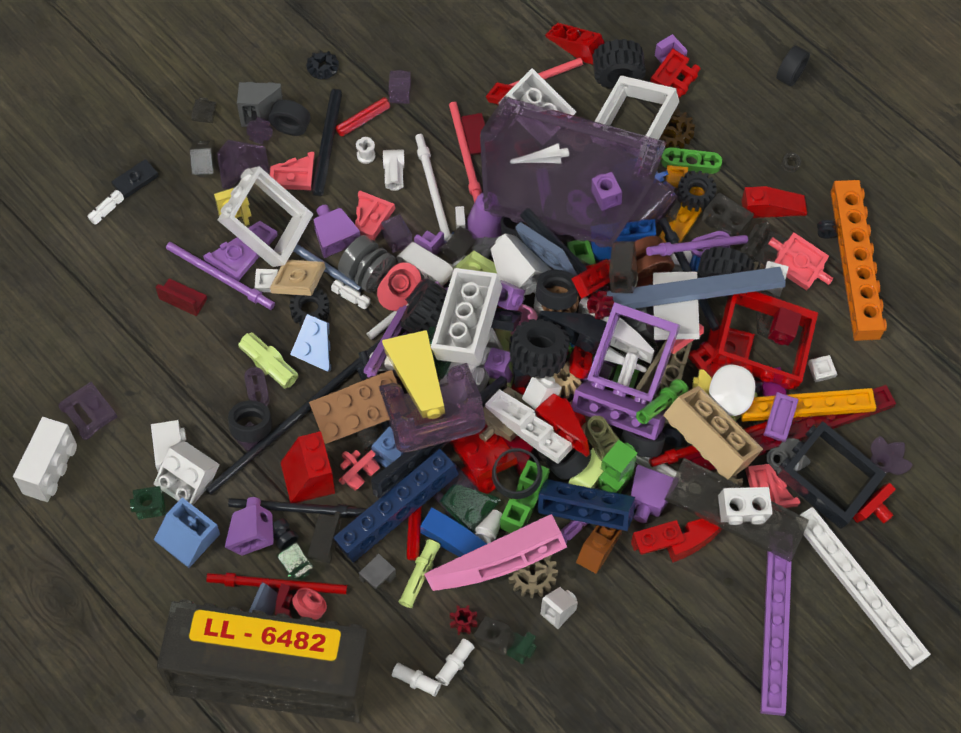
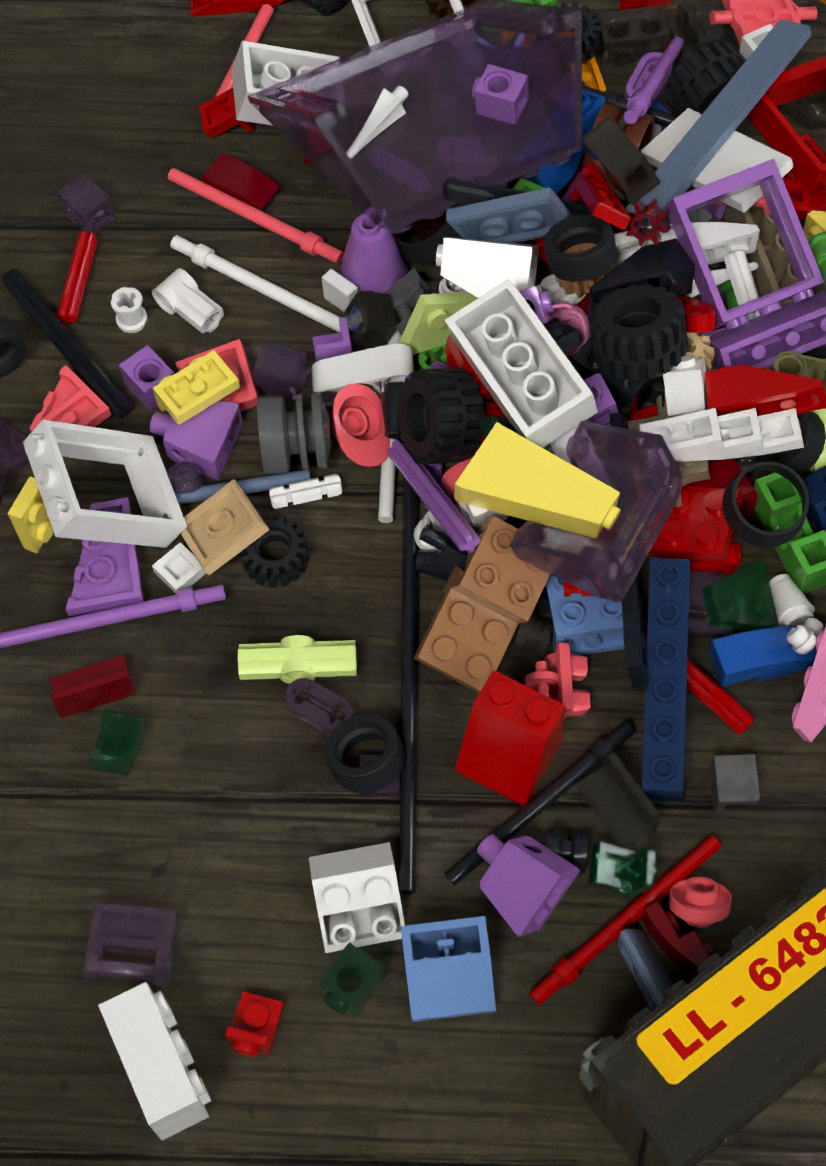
camera: 40 degrees left, 0 degrees up
white slope [151,420,186,472] -> none
light blue wing [290,314,331,371] -> none
yellowish green pin [398,539,441,608] -> none
none -> clear green bracket [89,709,142,776]
none -> medium lavender brick [119,345,174,412]
none -> light yellow bracket [153,350,240,425]
none -> clear purple bush [167,462,203,494]
none -> red bracket [225,991,284,1057]
none -> white arm [787,618,824,655]

